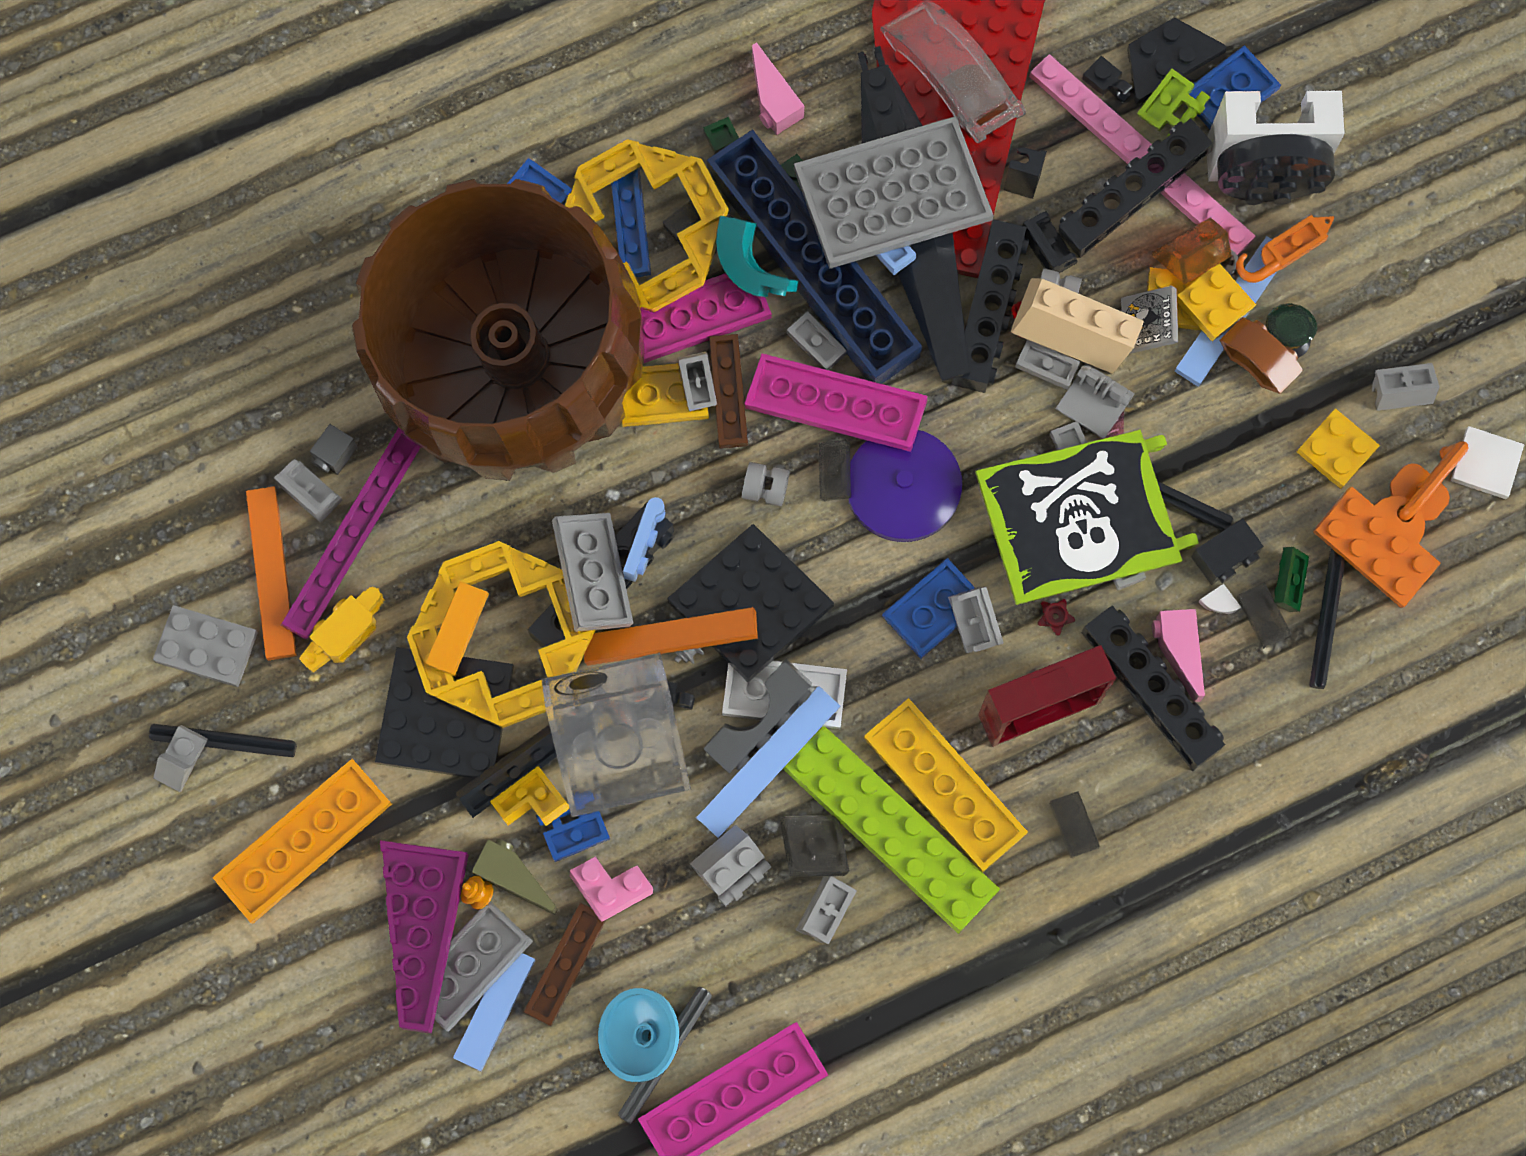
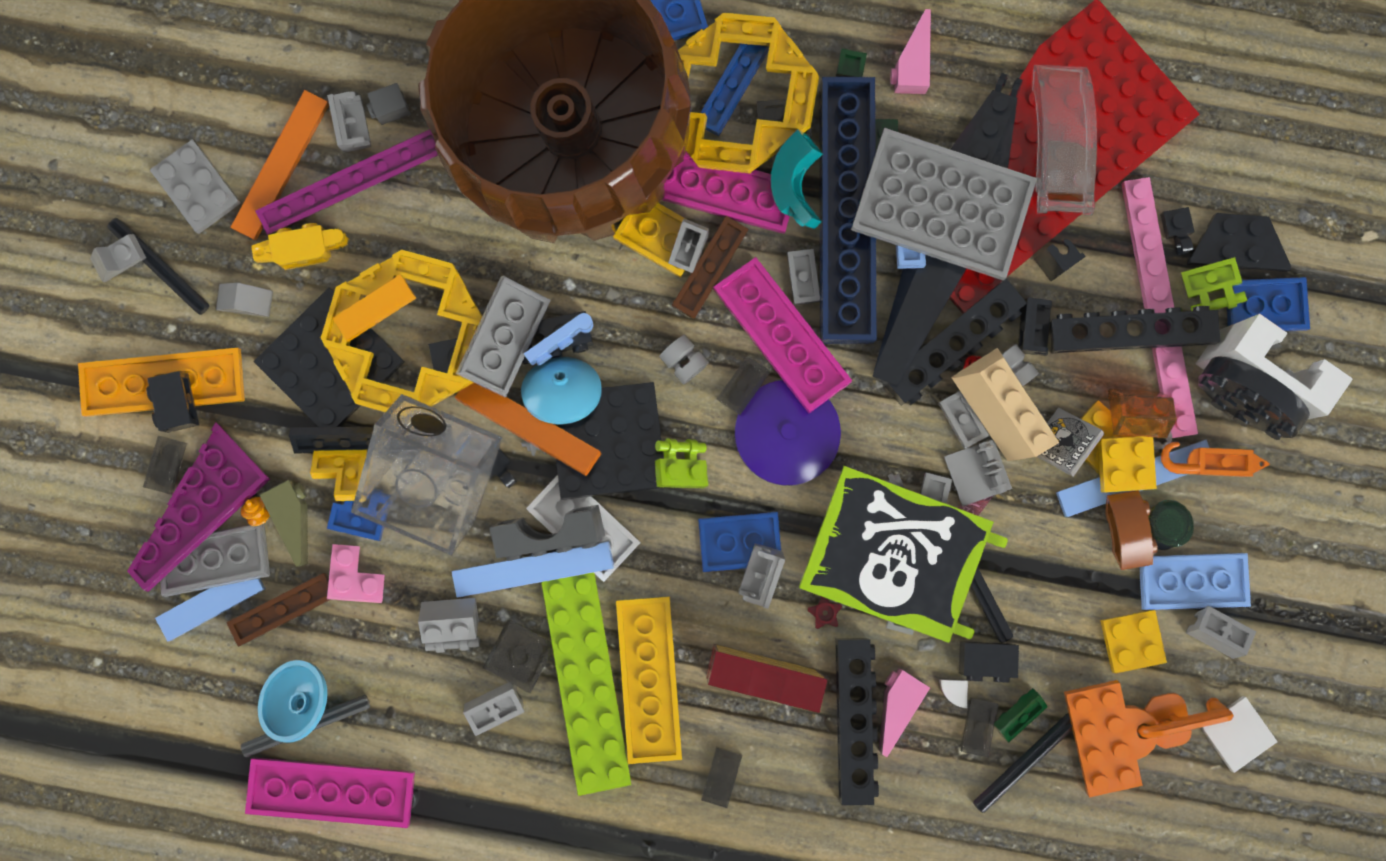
camera: 30 degrees right, 10 degrees up
none -> clear smoke plate [143,436,187,494]
none -> black brick [146,371,199,433]
none -> light grey slope [216,283,273,317]
none -> medium azure dish [521,357,602,424]
none -> lime plate [655,438,708,488]
none -> light blue tile [1139,553,1251,610]

